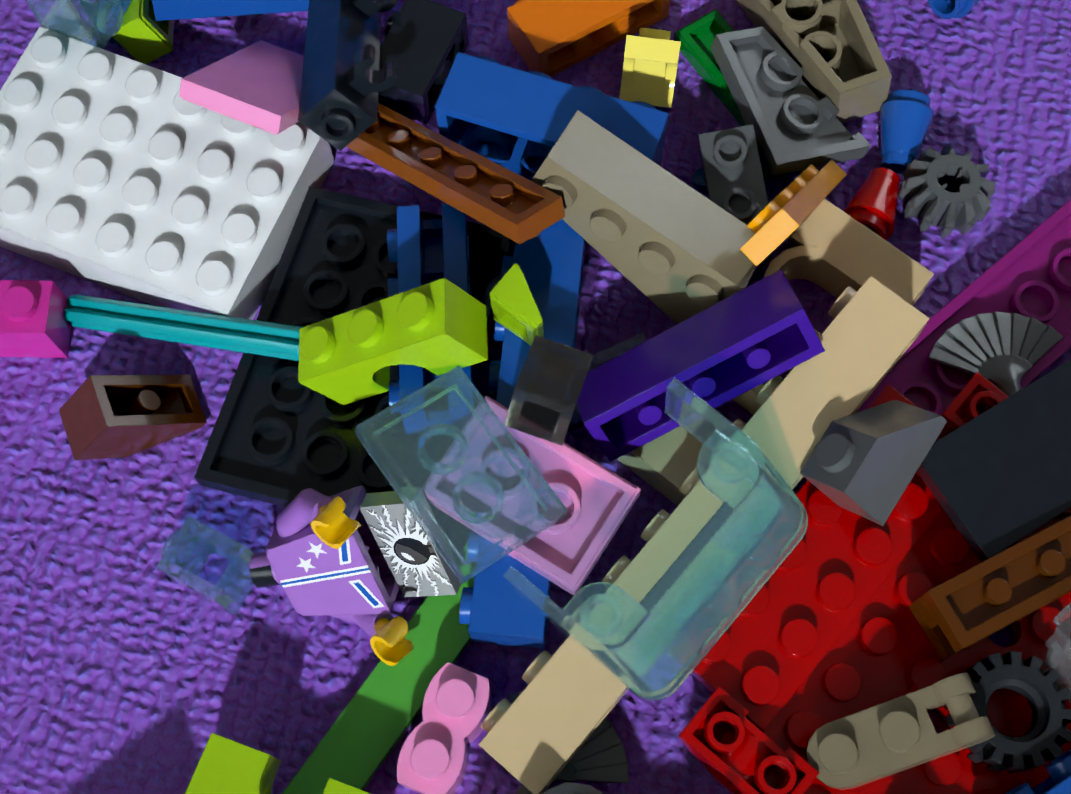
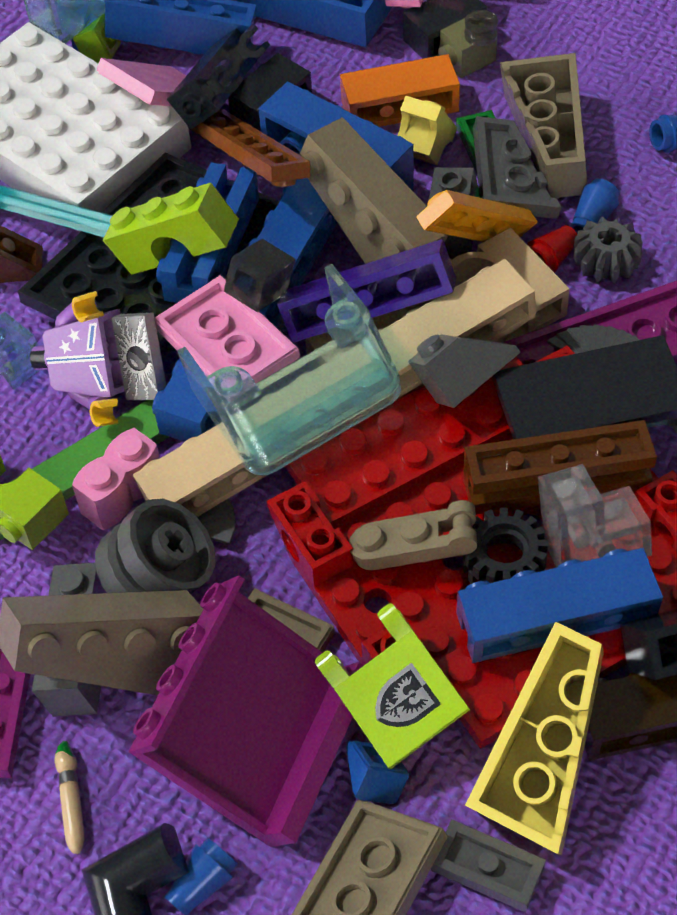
camera: 20 degrees right, 15 degrees down
clear light blue tile [355,366,567,584] -> none
lime slope [489,263,544,349] -> none

